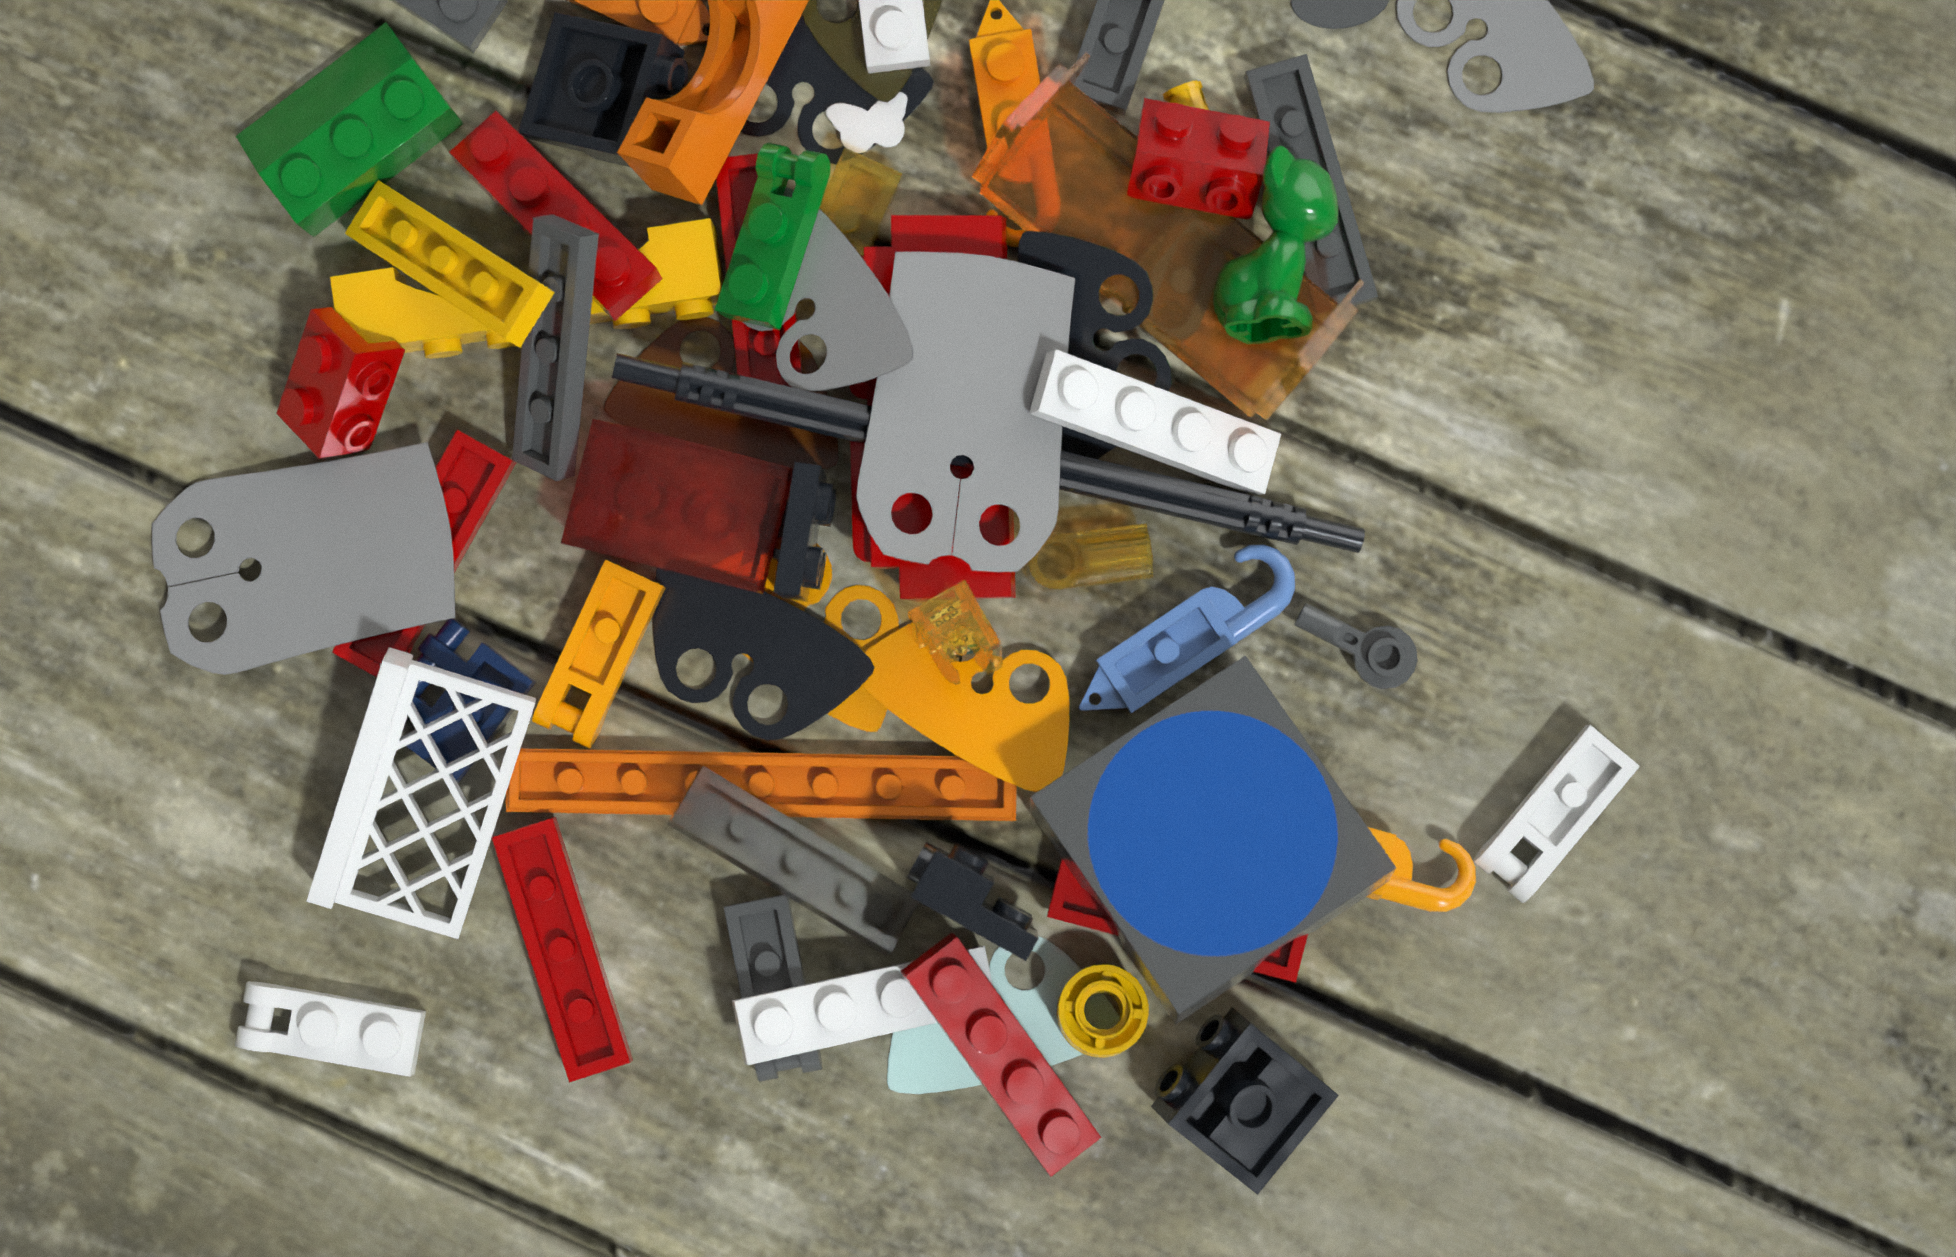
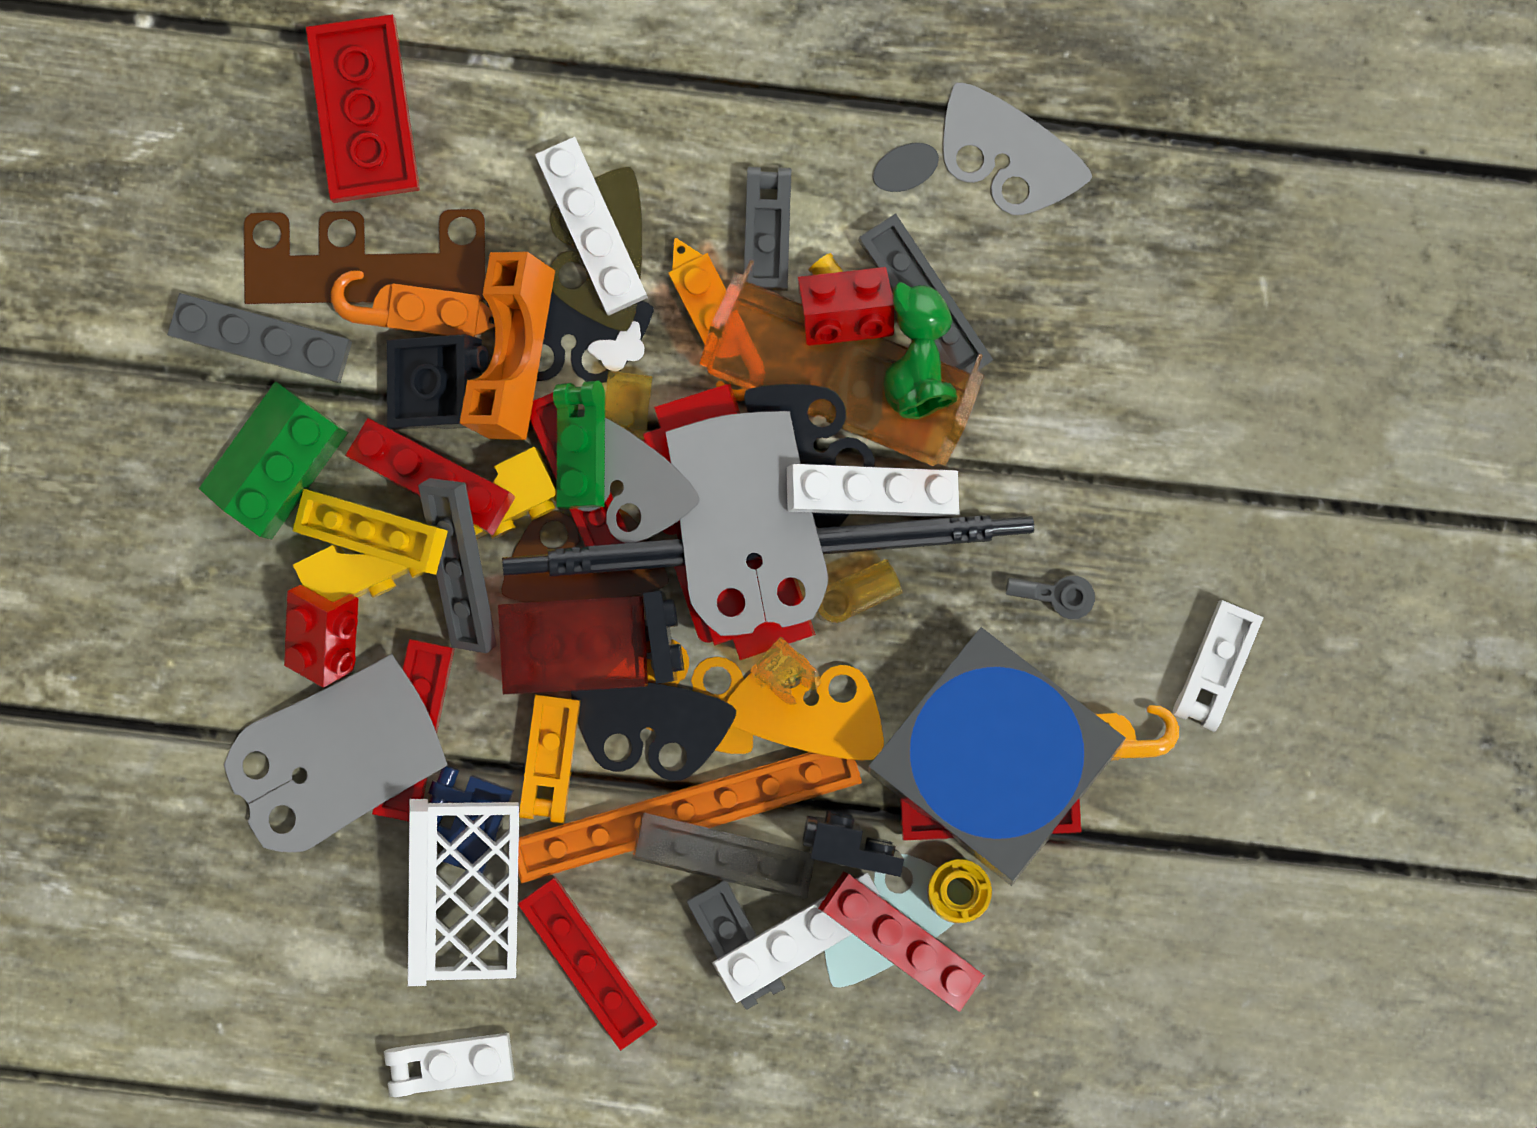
camera: 25 degrees left, 0 degrees up
medium blue plate [1079,544,1295,713] -> none
black plate [1151,1007,1339,1195] -> none

